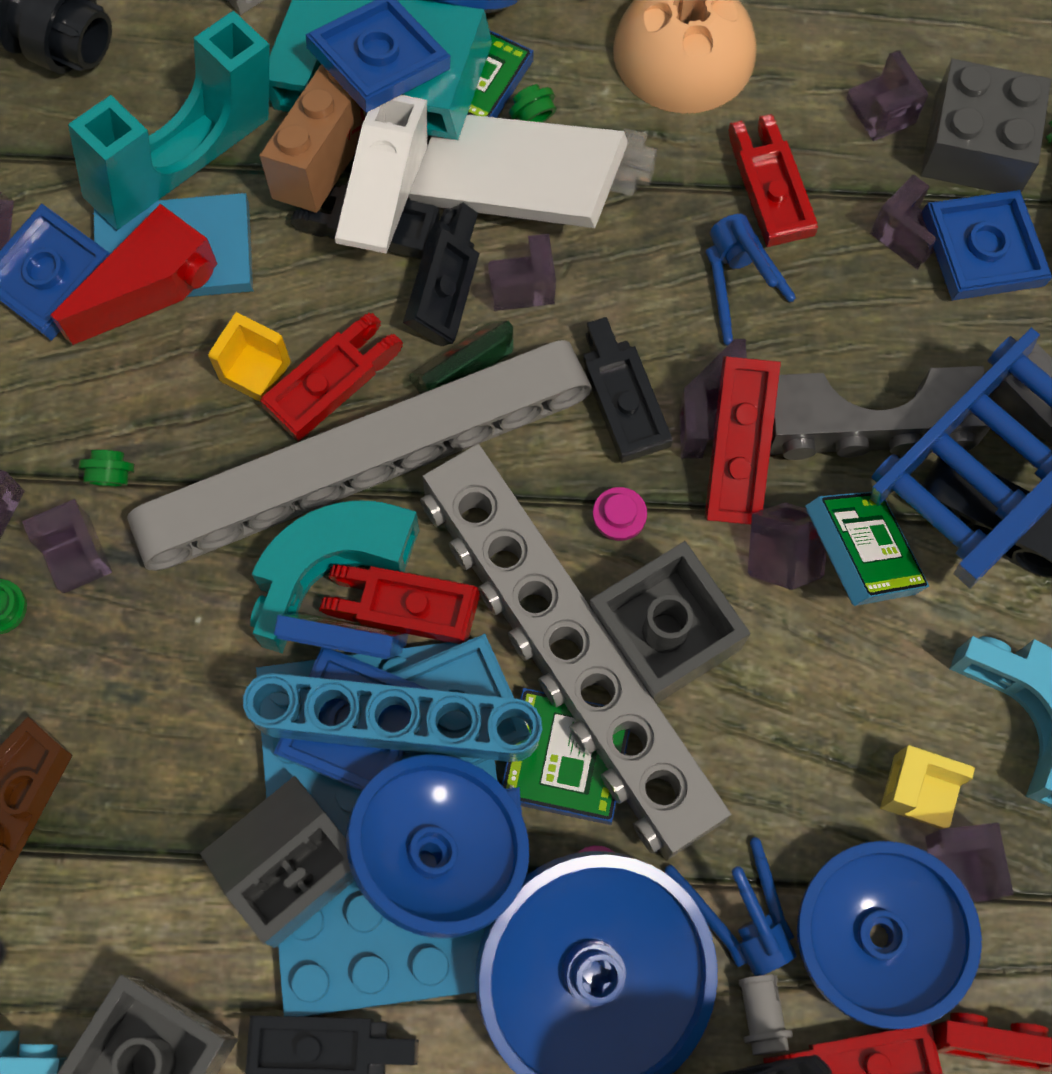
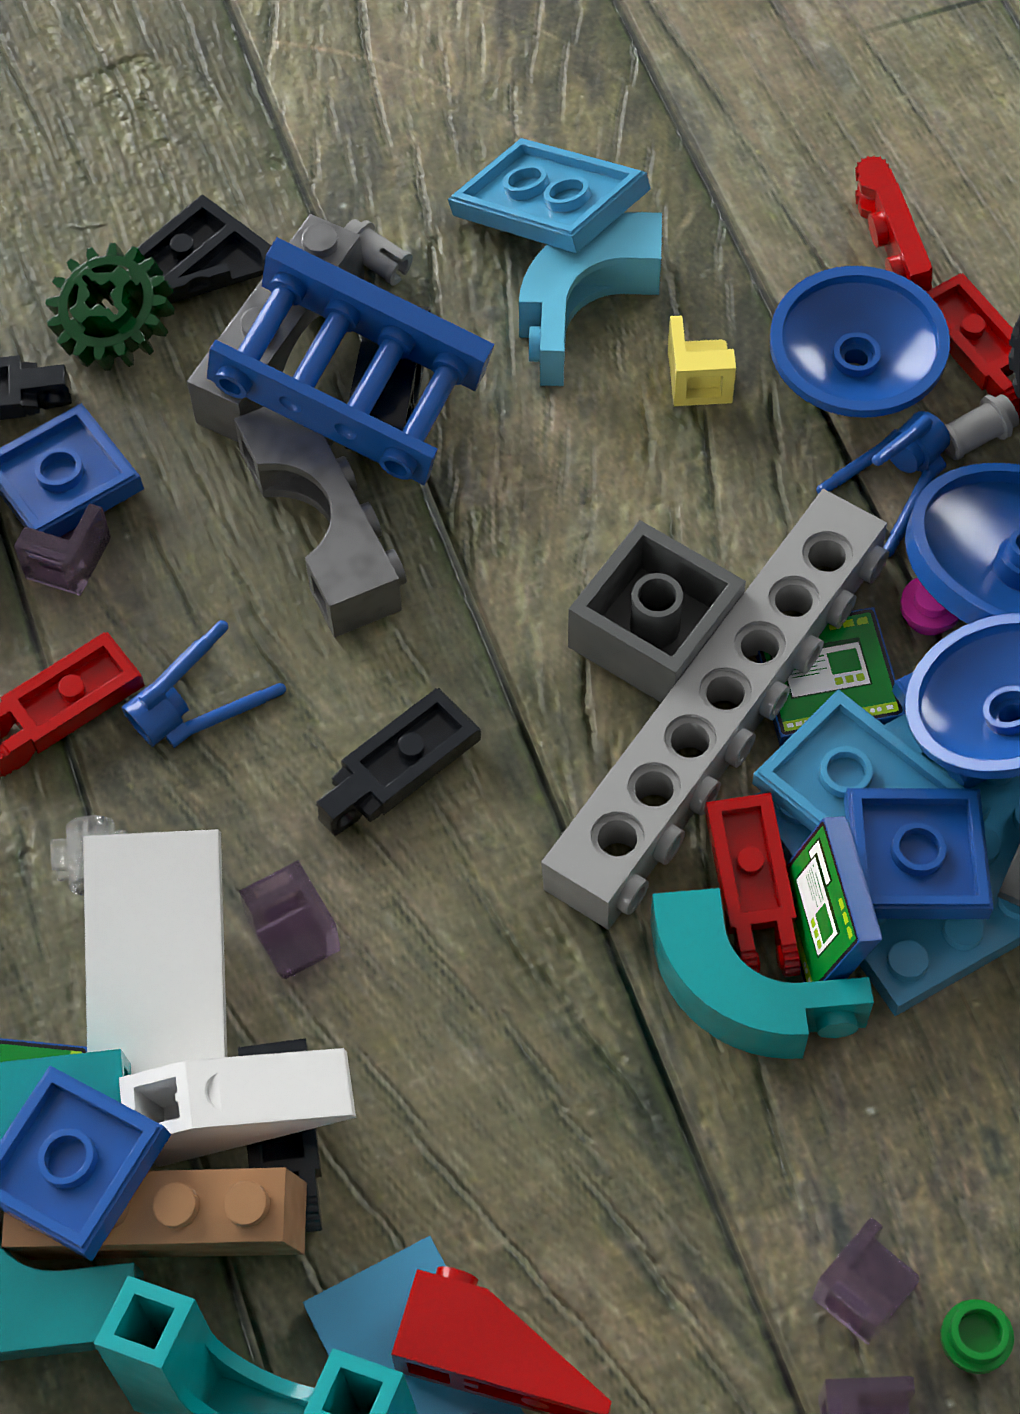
camera: 110 degrees left, 10 degrees down
green plate [78,450,135,487] -> none
light grey beam [127,340,592,571] -> none
yellow panel [208,312,291,402] -> none
dark azure beam [243,673,542,762] -> none
red hinge [260,313,403,442] -> none
black hinge [403,202,480,347] -> none
clear green slope [409,321,513,394] -> none
green plate [508,84,557,123] -> none
dark pink plate [593,487,647,541] -> none
slope [679,339,754,459] -> none
red plate [704,356,781,525] -> none
panel [748,503,827,590] -> none
tile [805,492,930,606] -> none
clear purple panel [925,823,1013,903] -> none

